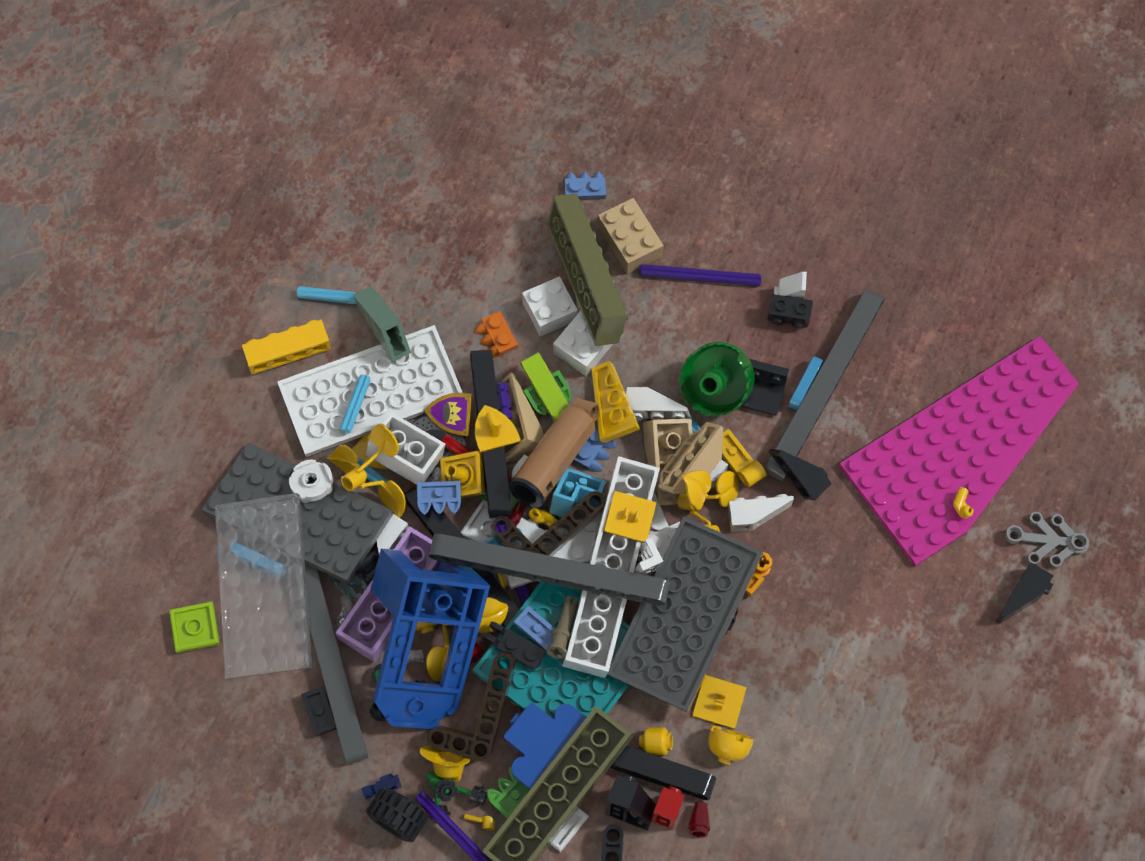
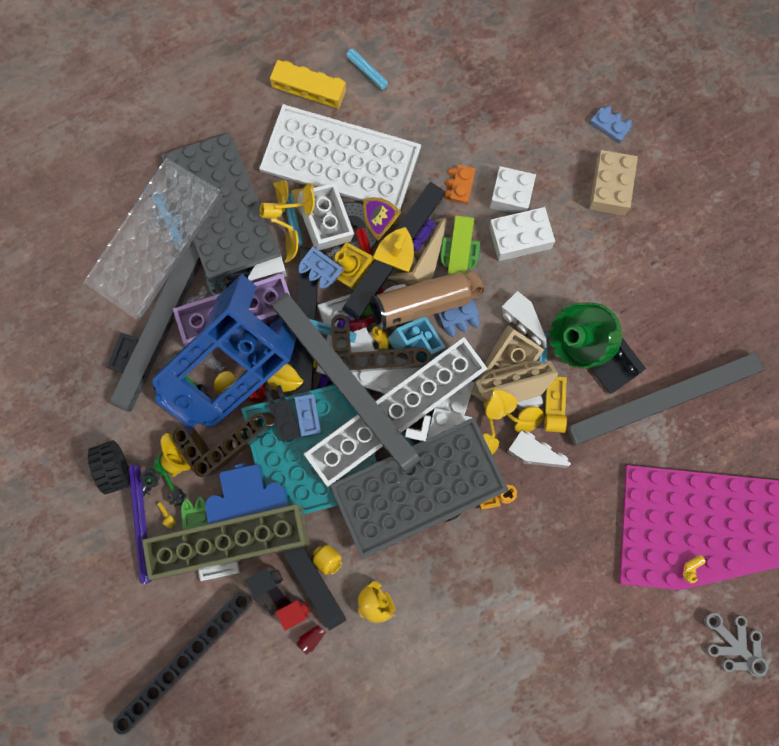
camera: 40 degrees right, 10 degrees up
lime plate [169,601,220,654] -> none
white plate [289,459,333,503] -> none
medium azure axle [340,374,370,433] -> none
sand green slope [353,286,411,362] -> none
clear blue plate [361,774,402,800] -> none
olive brick [547,193,628,346] -> none
dark tan pin [547,596,579,659] -> none
yellow wing [591,361,640,443] -> none
yellow piece [604,491,657,543] -> none
dark purple axle [639,264,761,286] -> none
yellow piece [692,675,747,729] -> none
black bracket [767,294,813,328] -> none
black slope [768,449,832,501] -> none
white slope [774,272,807,299] -> none
dark azure beam [788,356,824,411] -> none
black slope [996,562,1054,624] -> none

